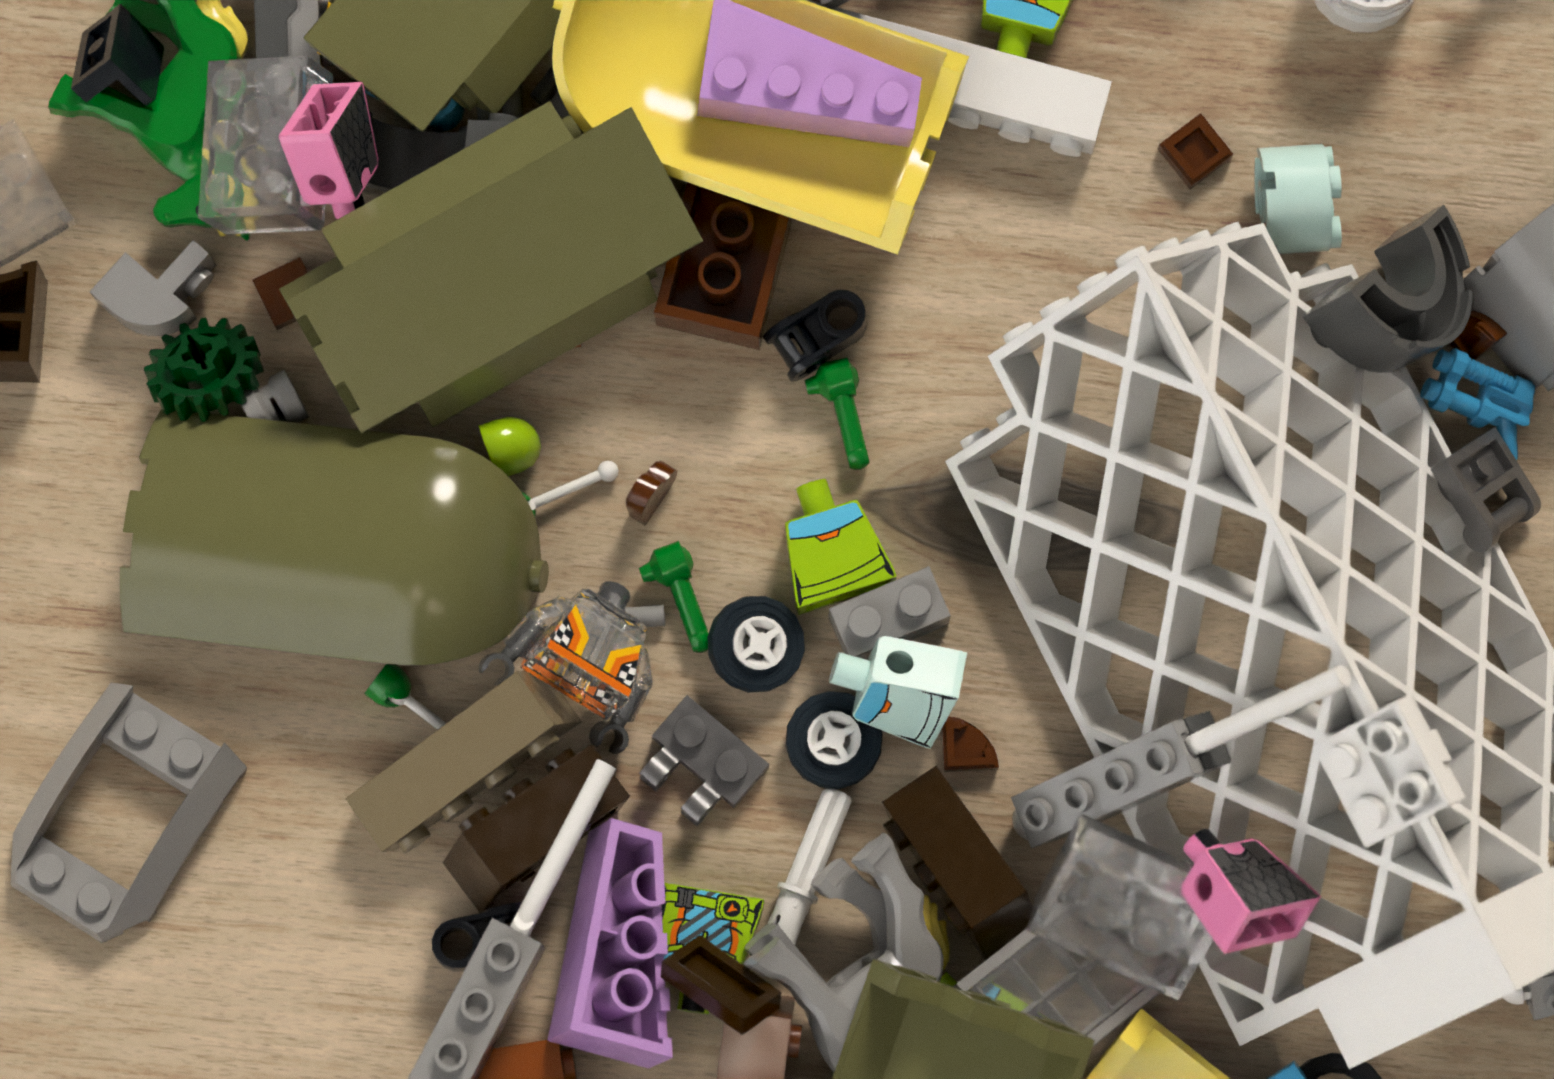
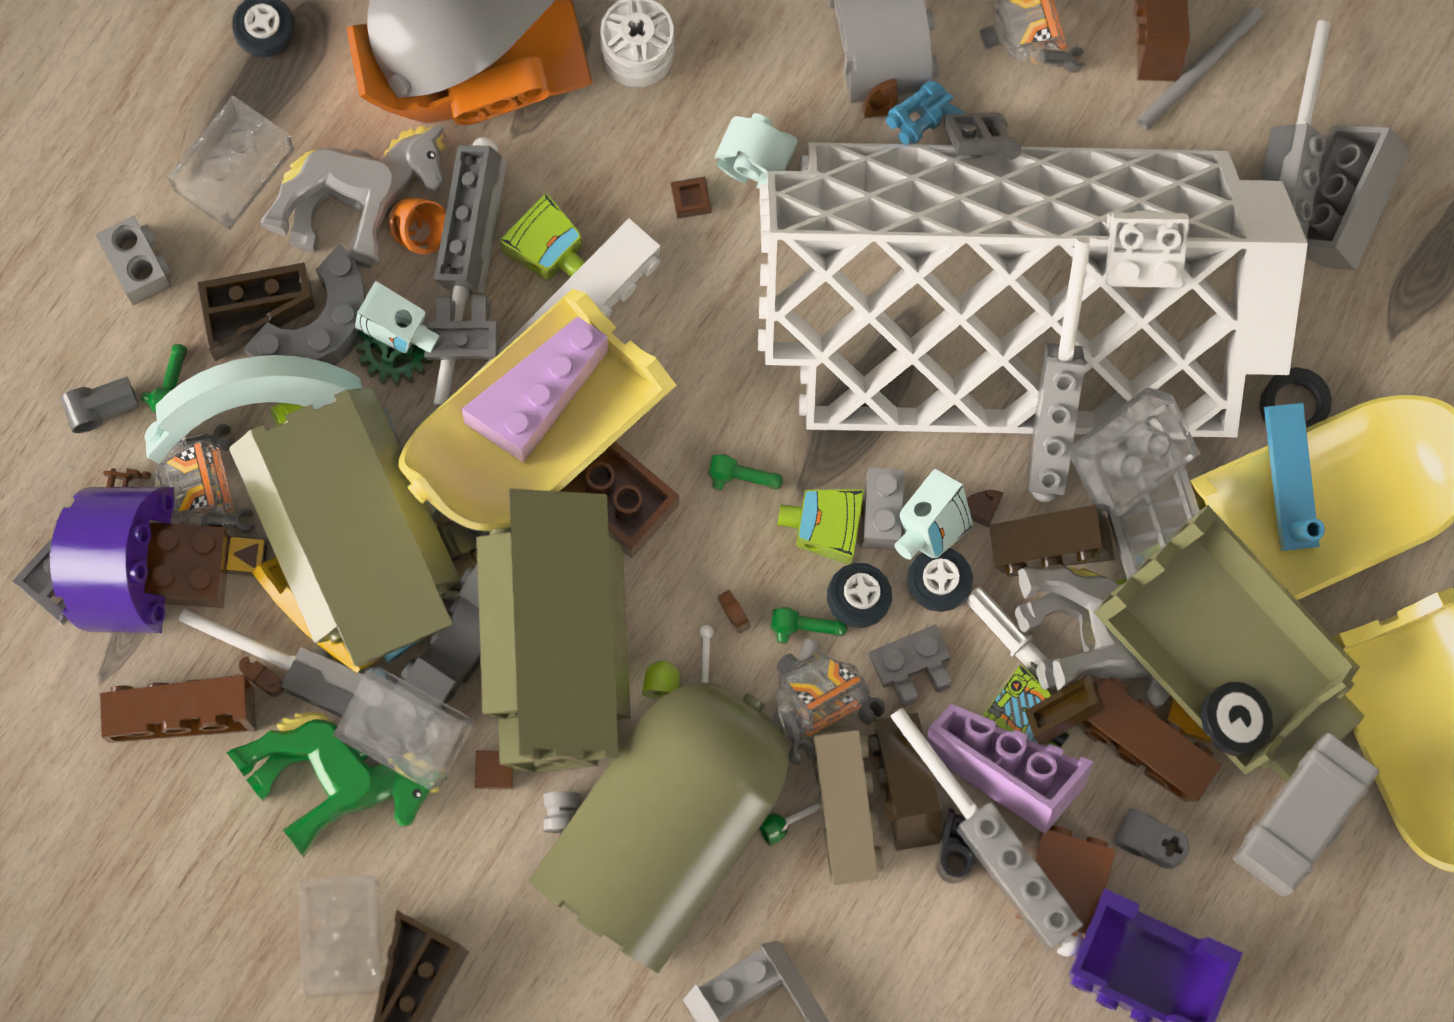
camera: 70 degrees left, 5 degrees down
black panel [71,4,164,106] -> none
light grey brick [90,240,216,336] -> none
dark green gear [144,317,264,422] -> none
bright pink torso [278,82,378,219] -> none
black piece [763,290,867,382] -> none
bright pink torso [1181,829,1321,954] -> none
dark grey brick [1303,204,1473,373] -> none

